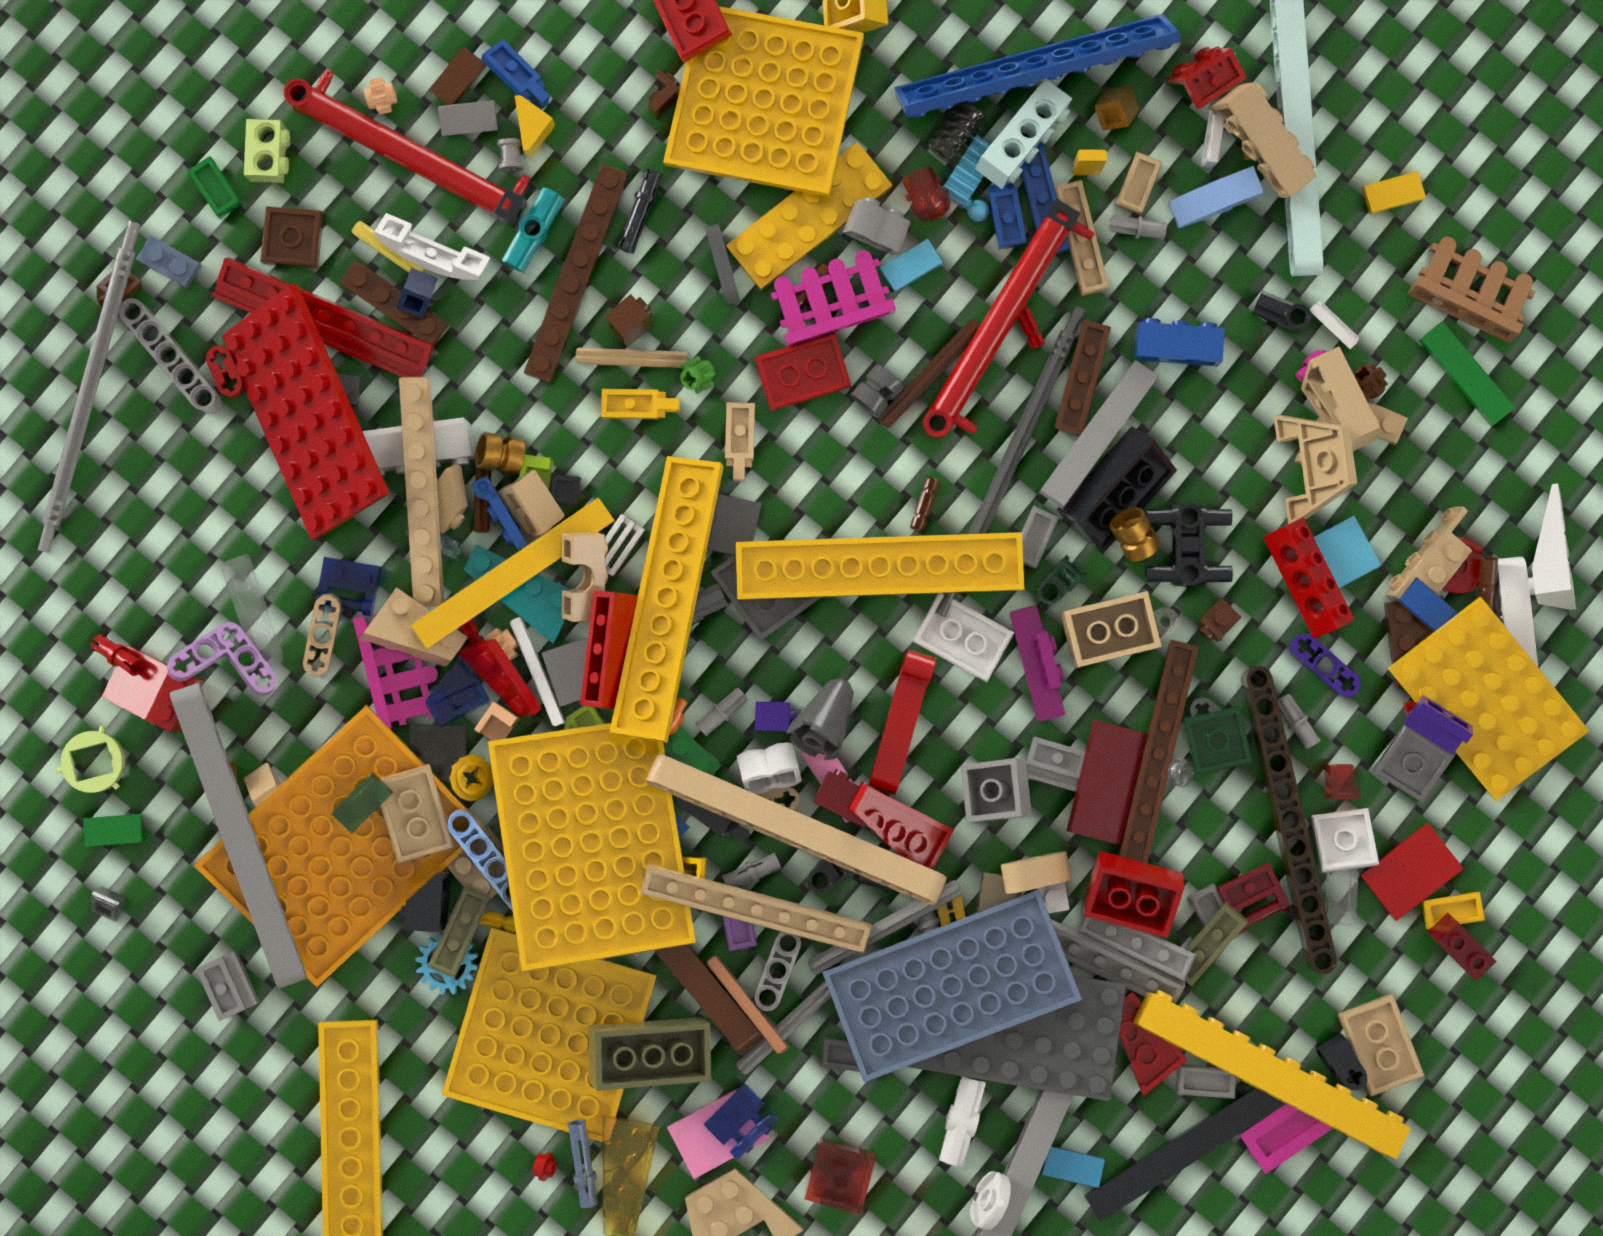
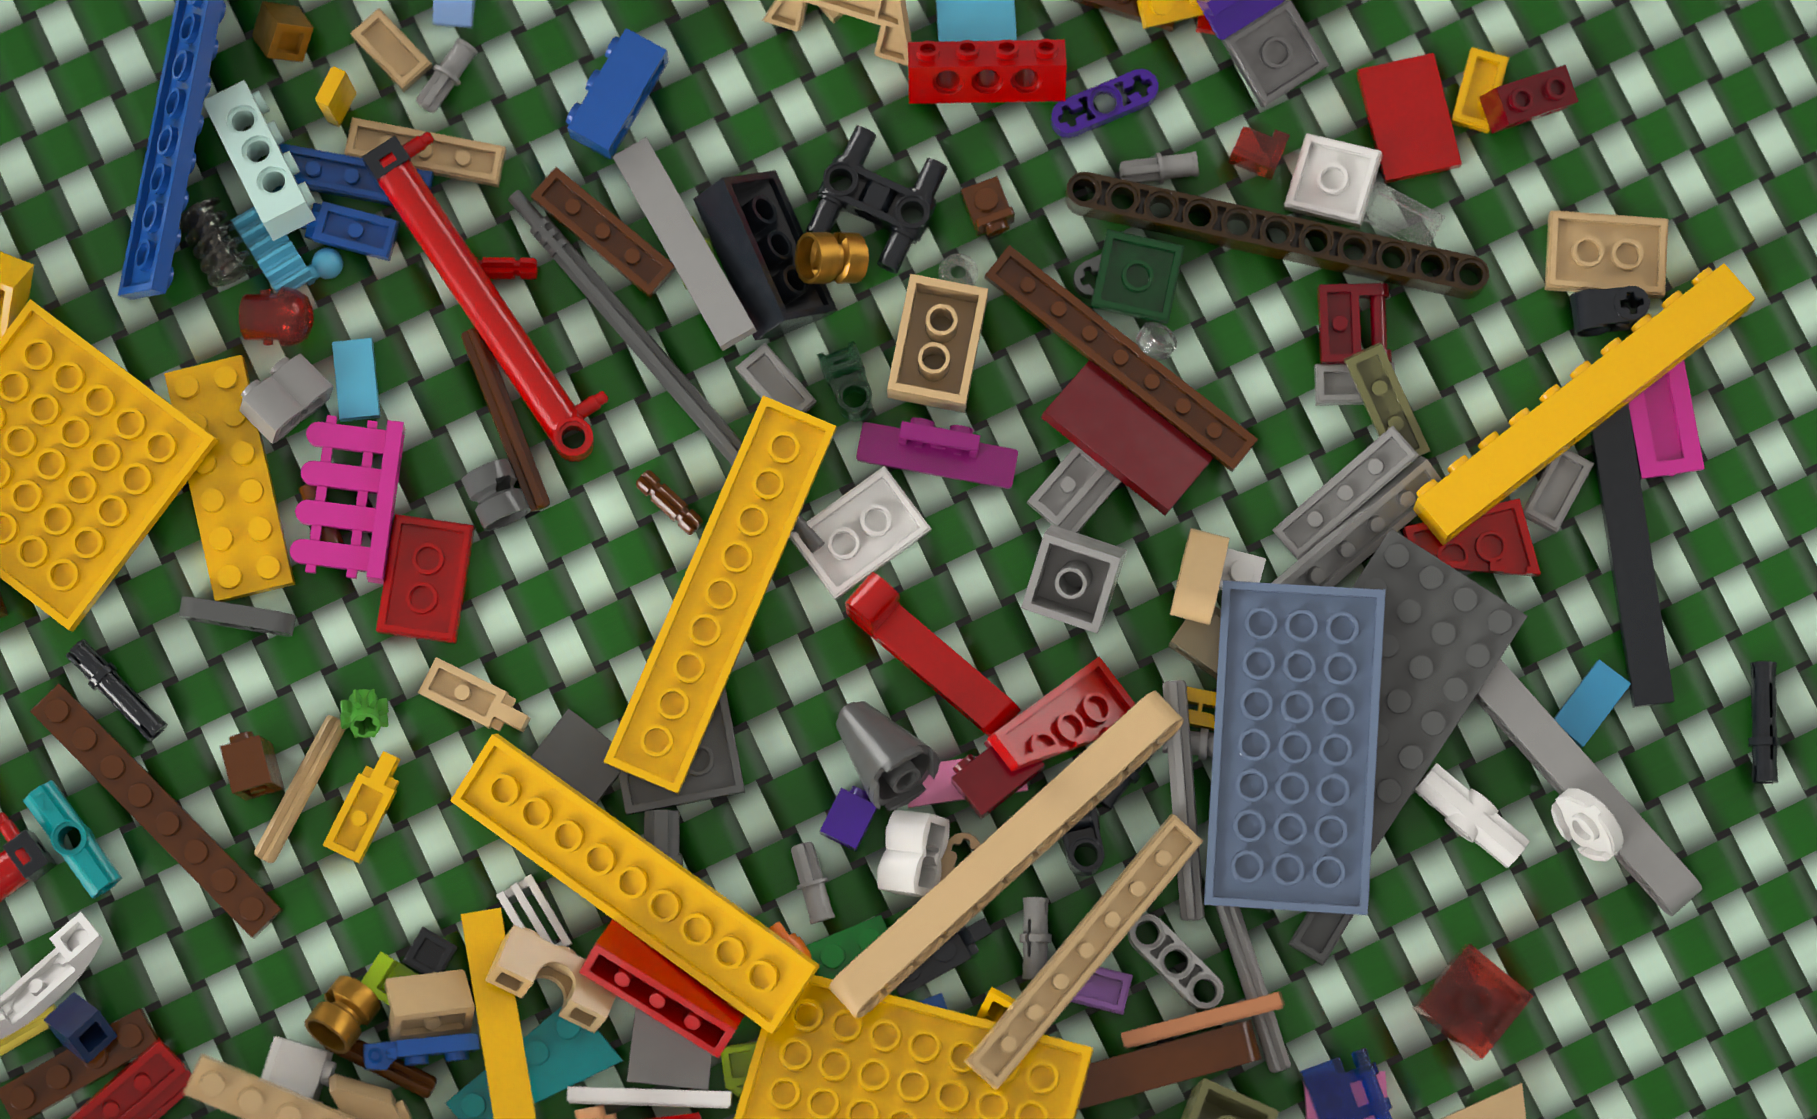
camera: 65 degrees left, 5 degrees down
red brick [1083,851,1184,938] -> none

